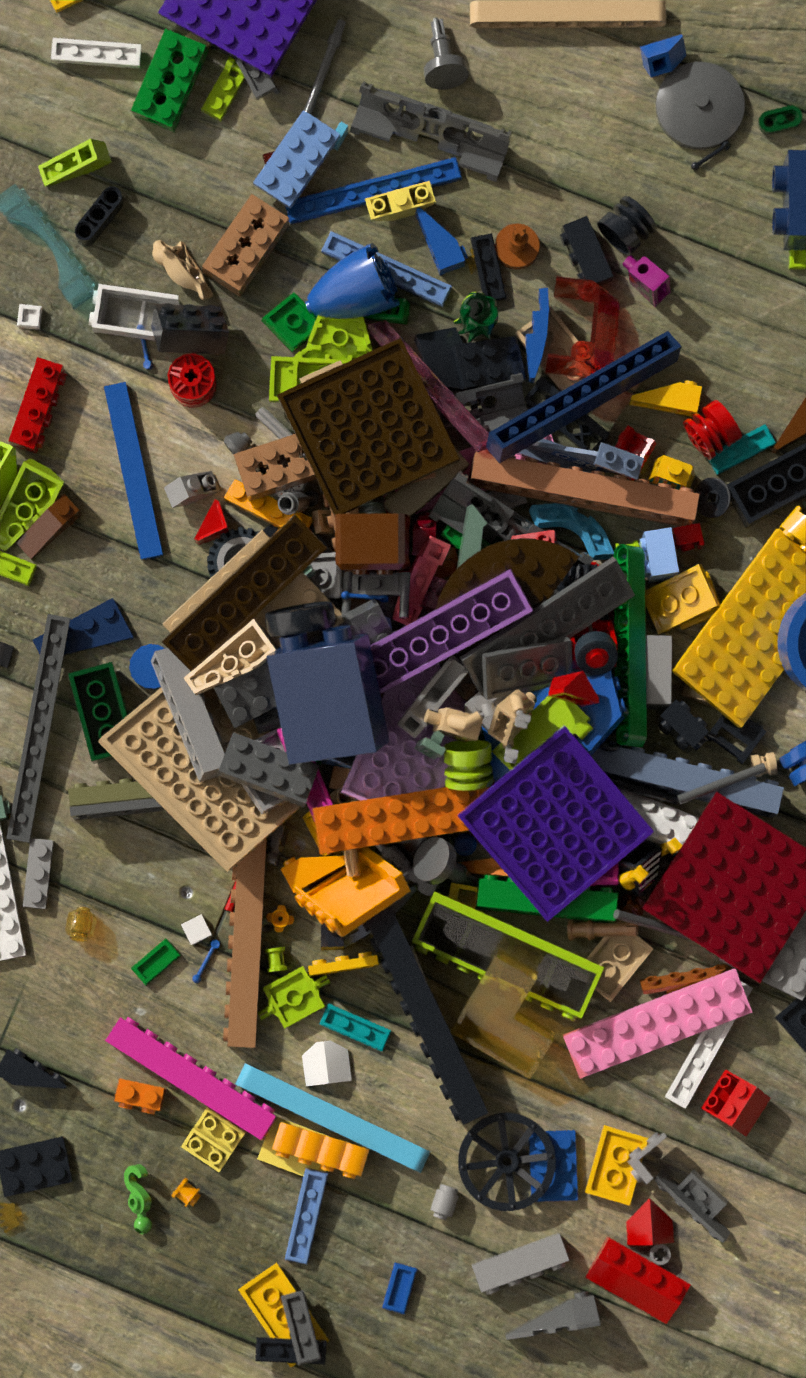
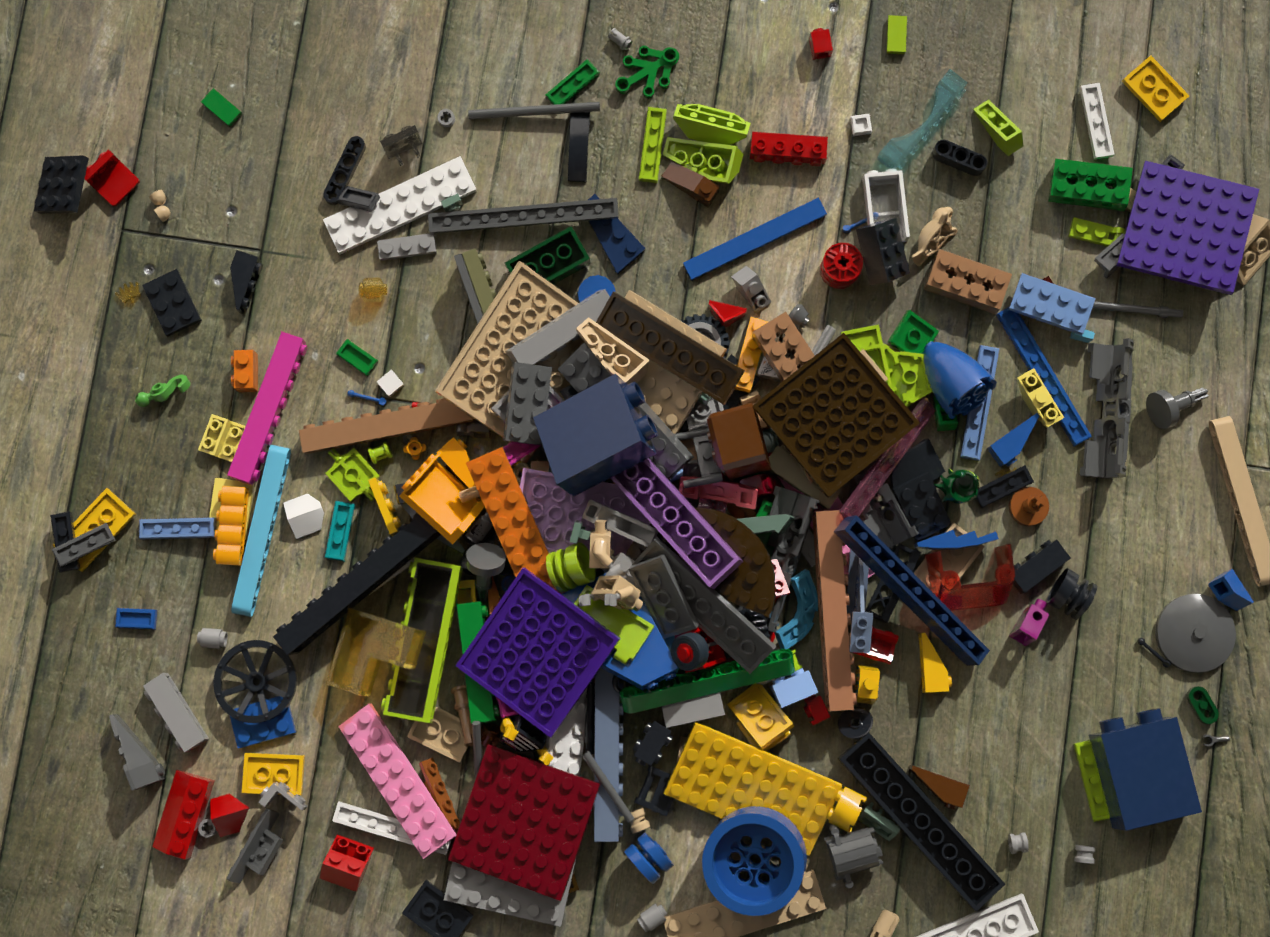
camera: 80 degrees right, 0 degrees up
light orange brick [171,1178,201,1207] -> none
black piece [265,601,335,637] -> none
dark grey piece [278,490,320,515] -> none
blue hinge [341,591,389,602] -> none
red slope [548,671,599,706] -> none
red wheel [683,400,742,460] -> none
teal tile [707,424,776,476] -> none

